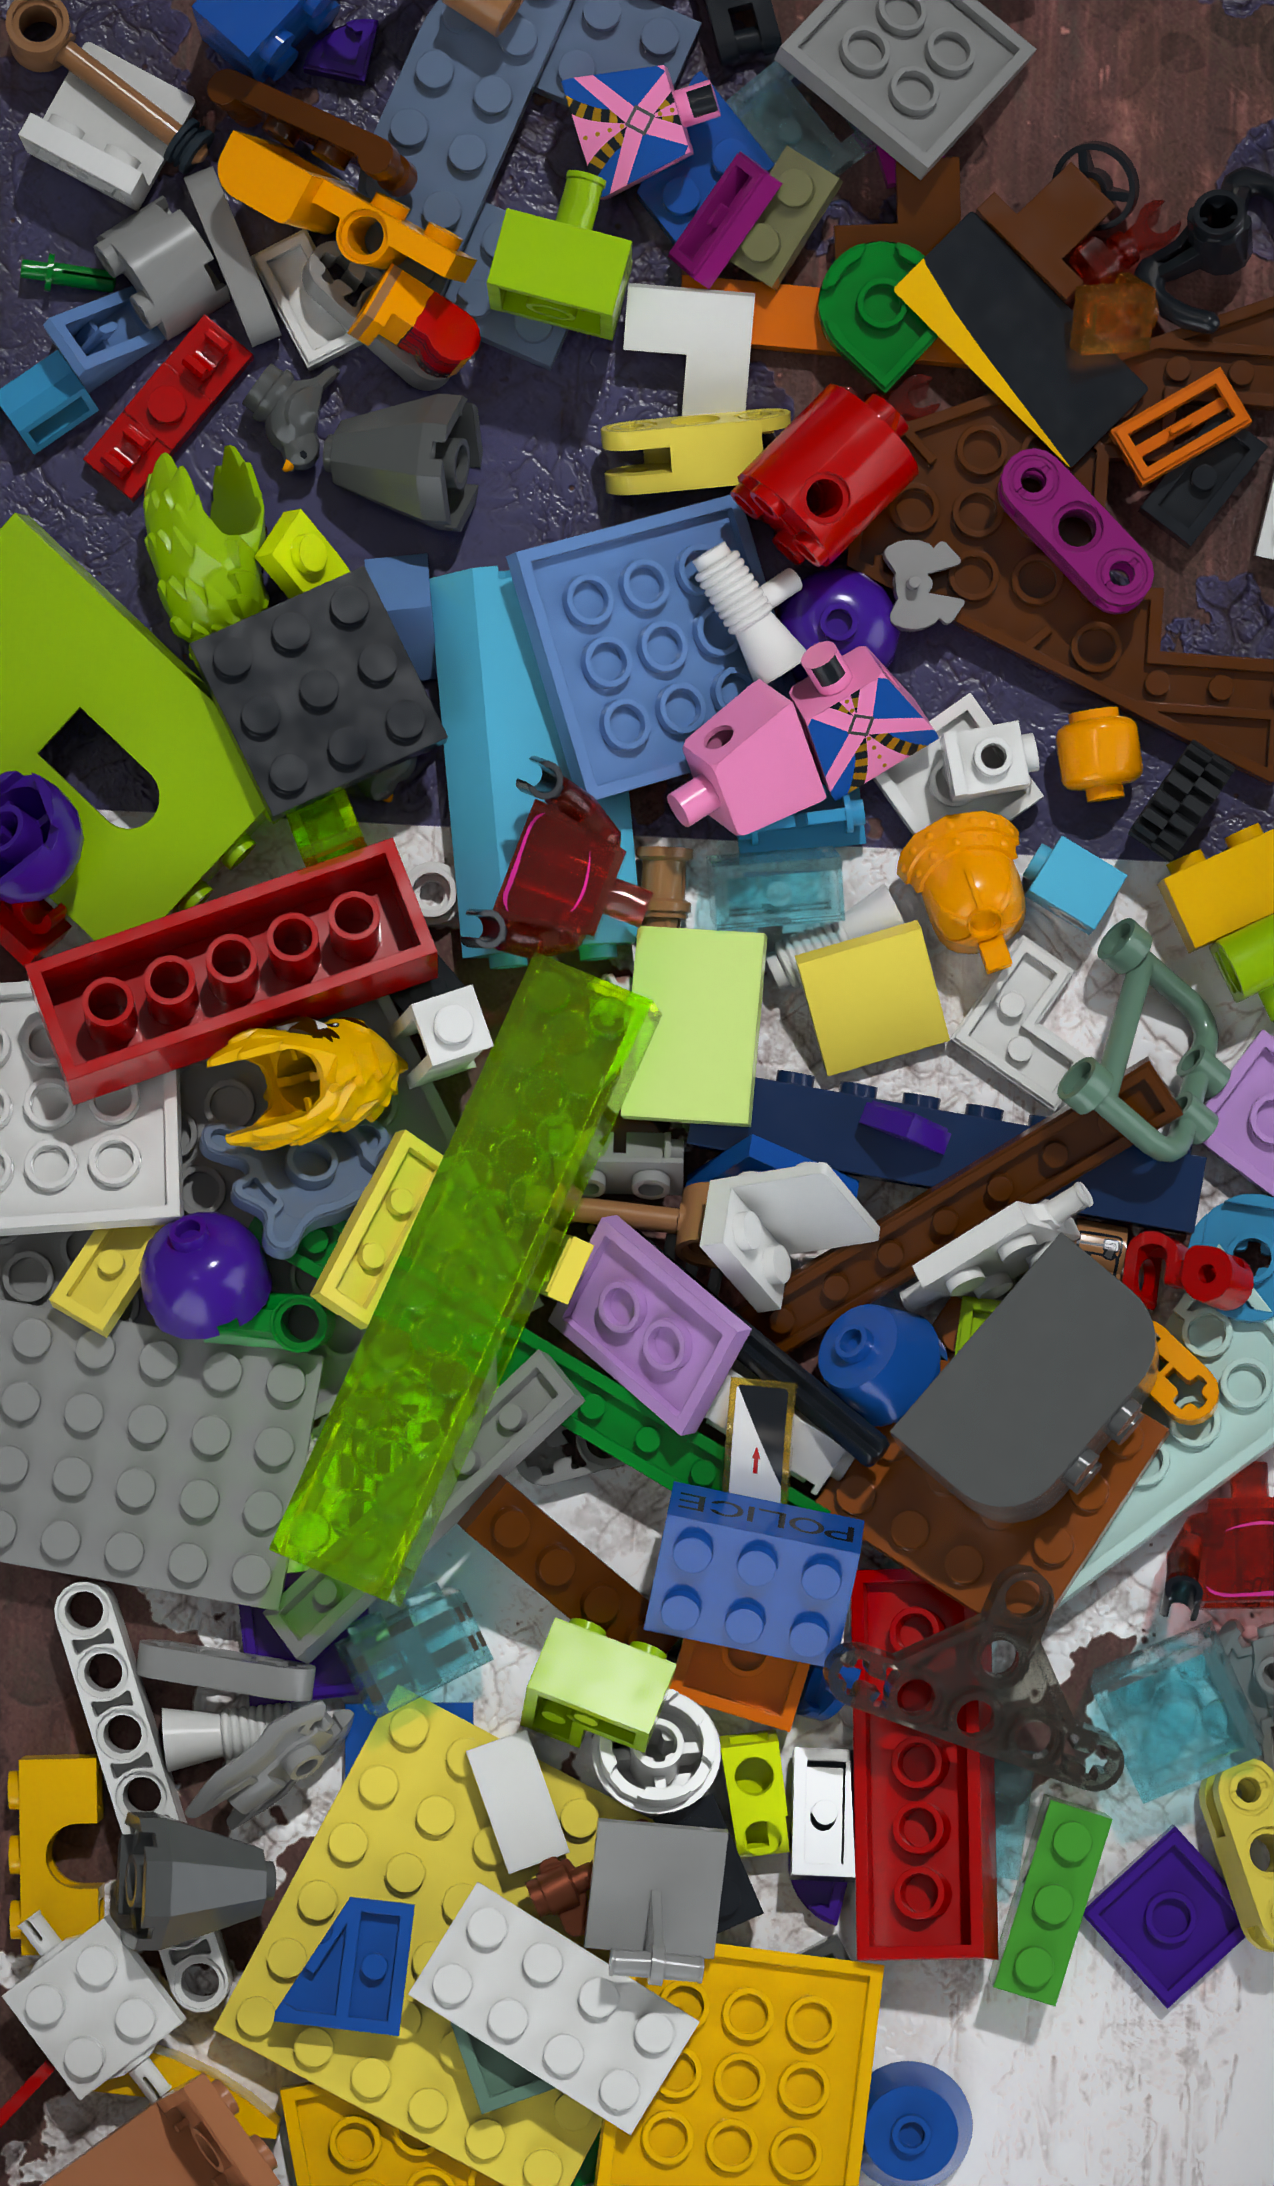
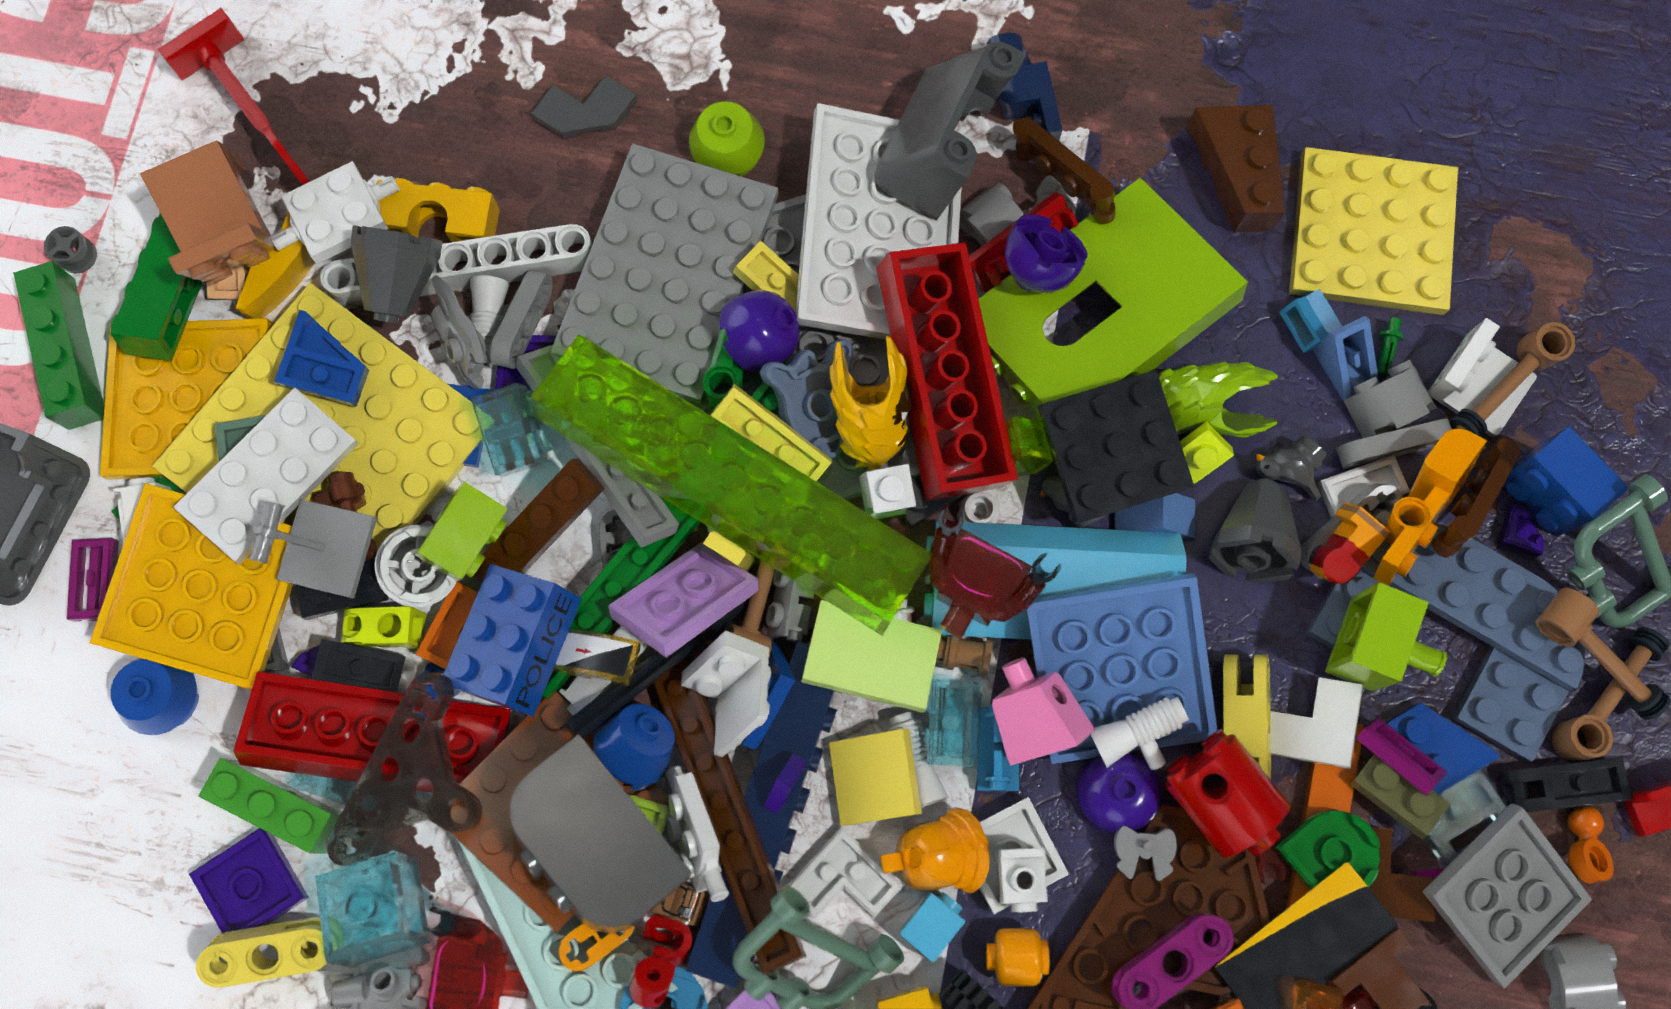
camera: 100 degrees right, 10 degrees down
red plate [83,314,255,503] -> none
white tile [466,1729,570,1874] -> none
torso [561,65,721,200] -> none
bright pink torso [788,641,939,801] -> none

